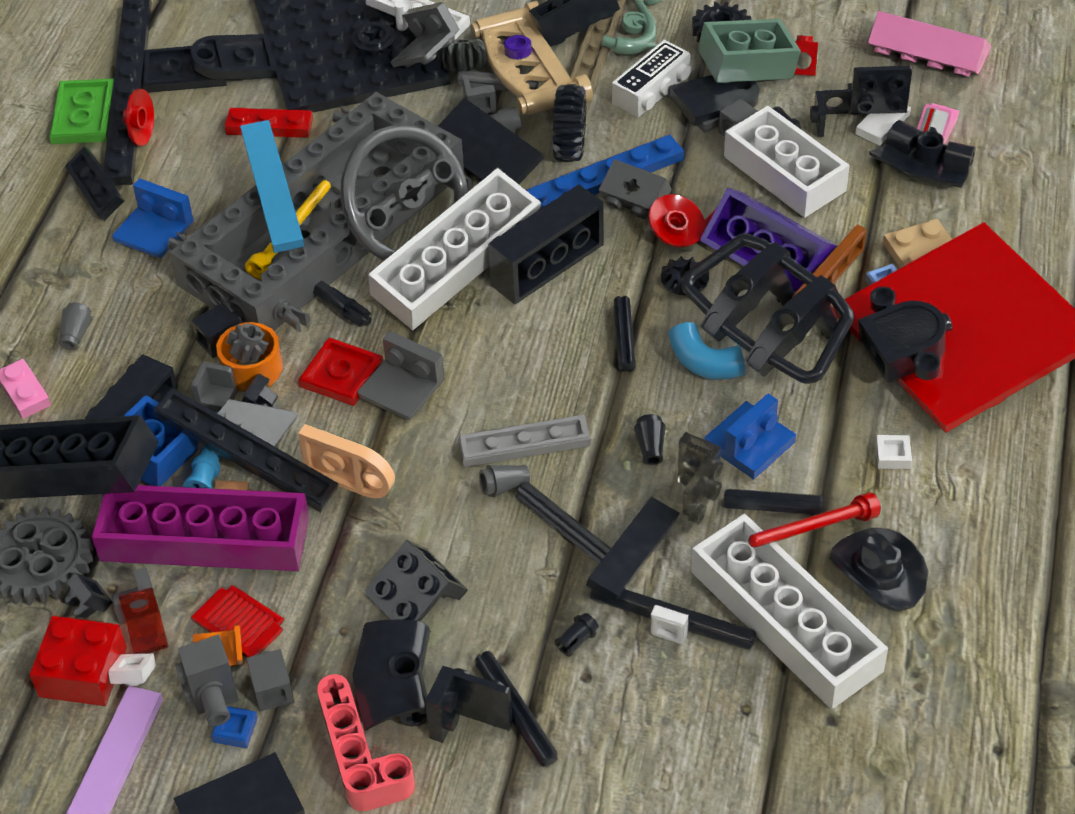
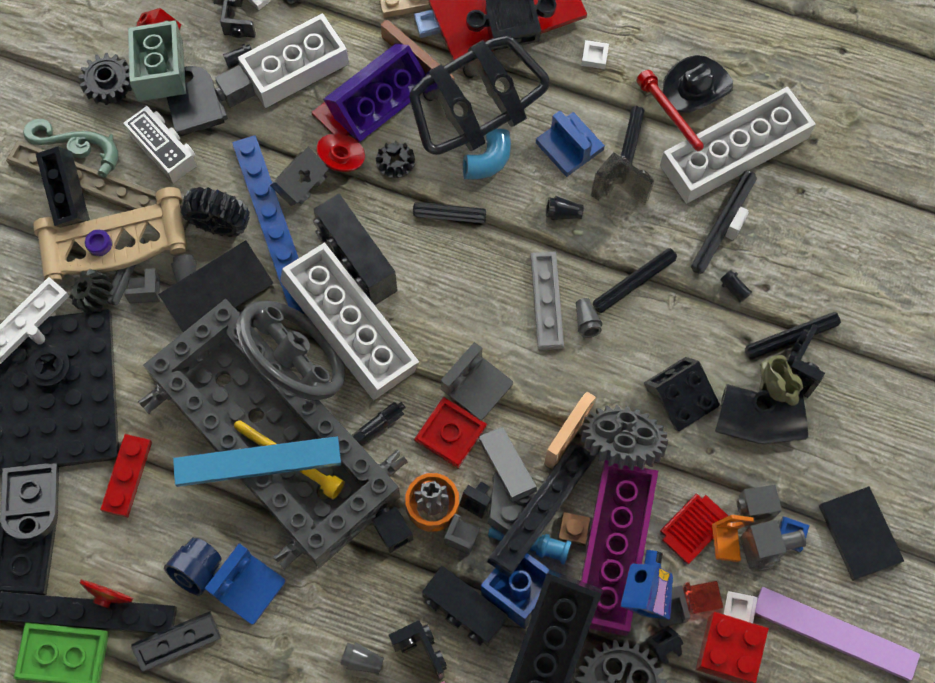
camera: 85 degrees left, 20 degrees up
coral beam [317,674,415,811] -> none
dark grey bracket [391,2,460,67] -> none
black tile [586,496,680,602] -> none
none -> dark blue piece [164,537,222,596]
none -> black bracket [389,620,447,680]
none -> tile [479,426,537,502]
none -> dark grey gear [580,405,668,470]
none -> blue torso [621,550,673,620]
none -> olive animal [759,355,803,406]

